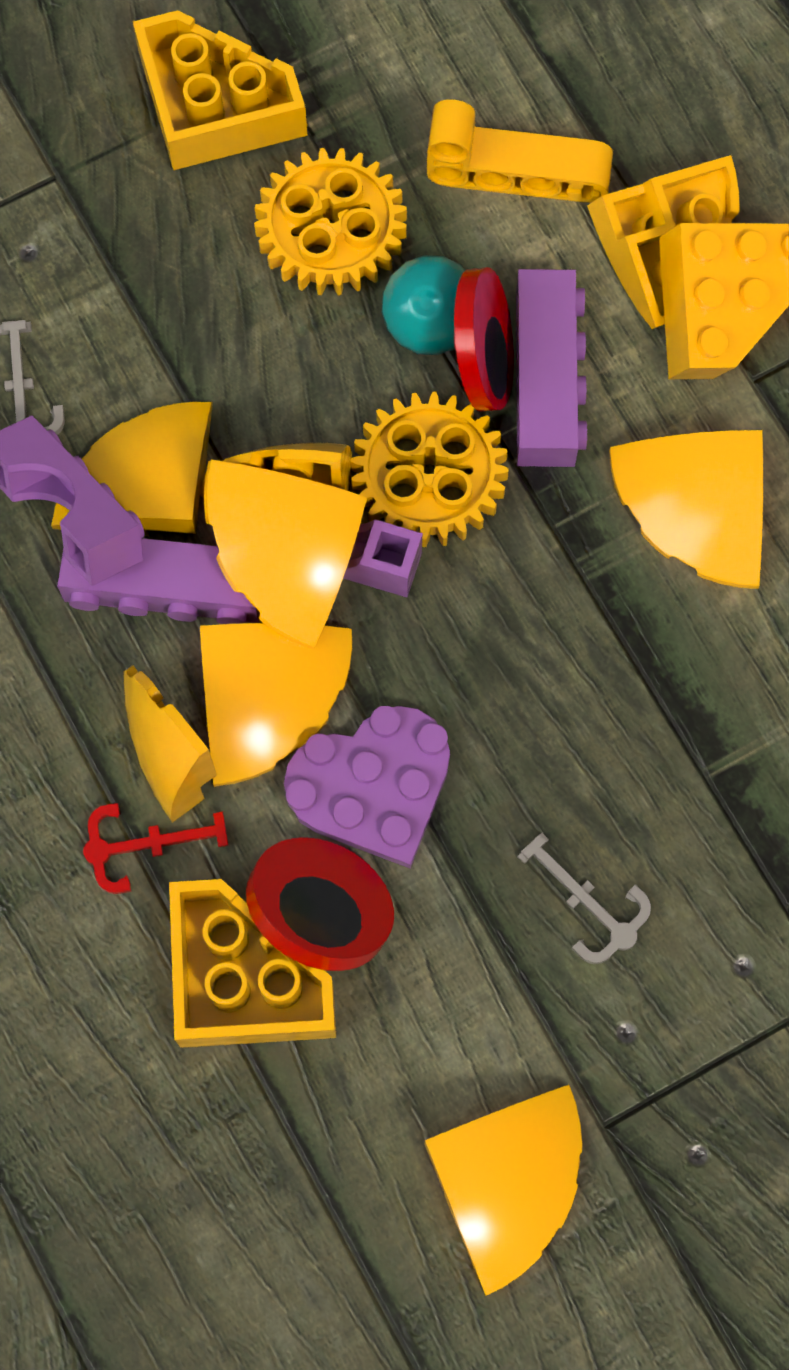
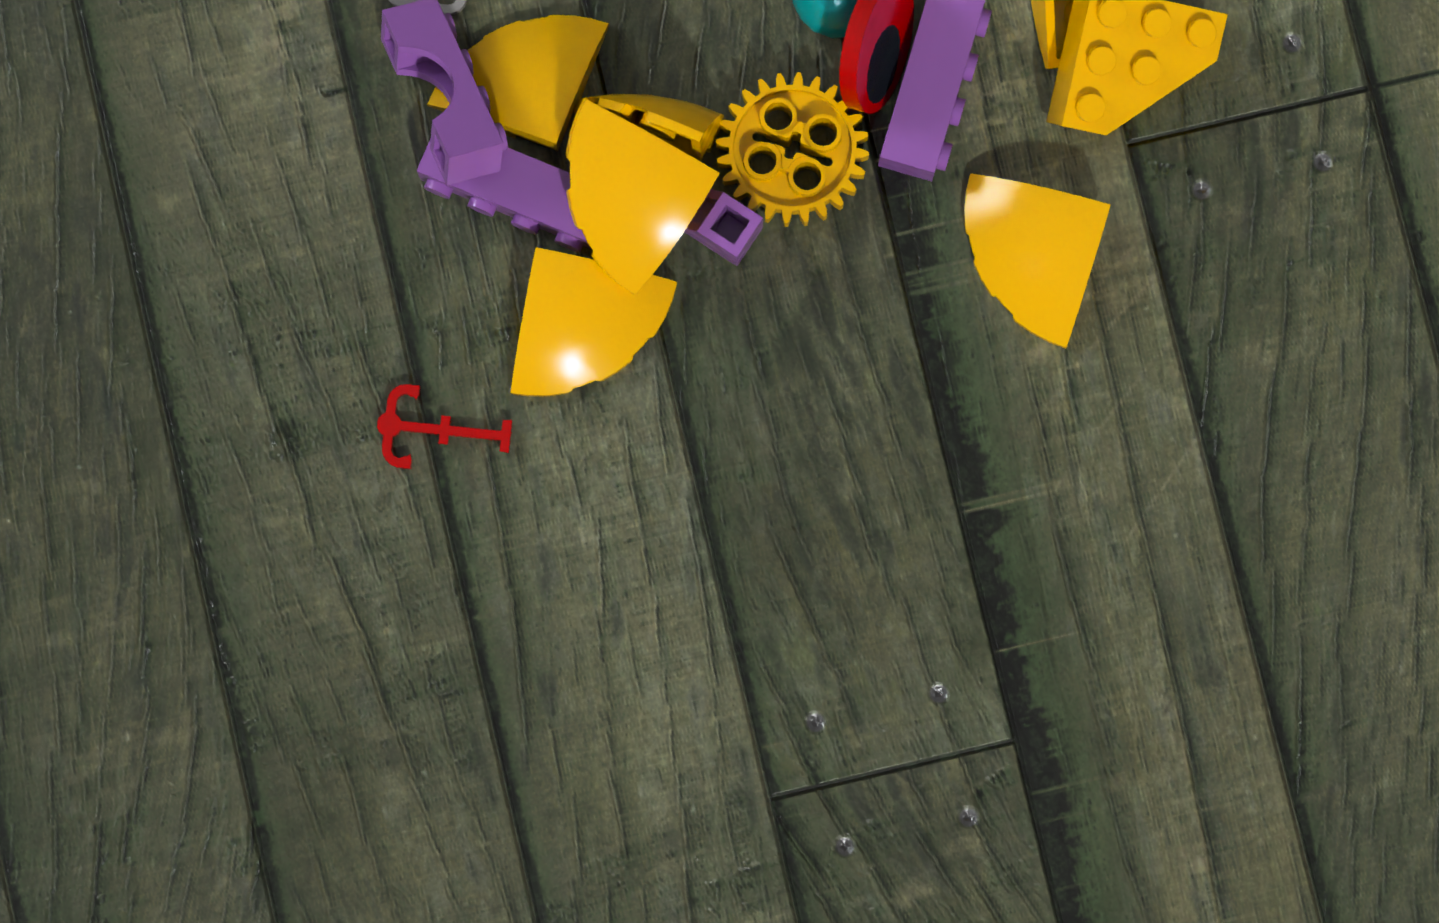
camera: 20 degrees right, 10 degrees up
yellow brick [124,665,217,823] -> none
yellow brick [169,879,336,1048] -> none
red piece [246,837,394,971] -> none
medium lavender plate [284,706,450,869] -> none
yellow brick [424,1084,582,1296] -> none
light grey piece [517,833,651,964] -> none

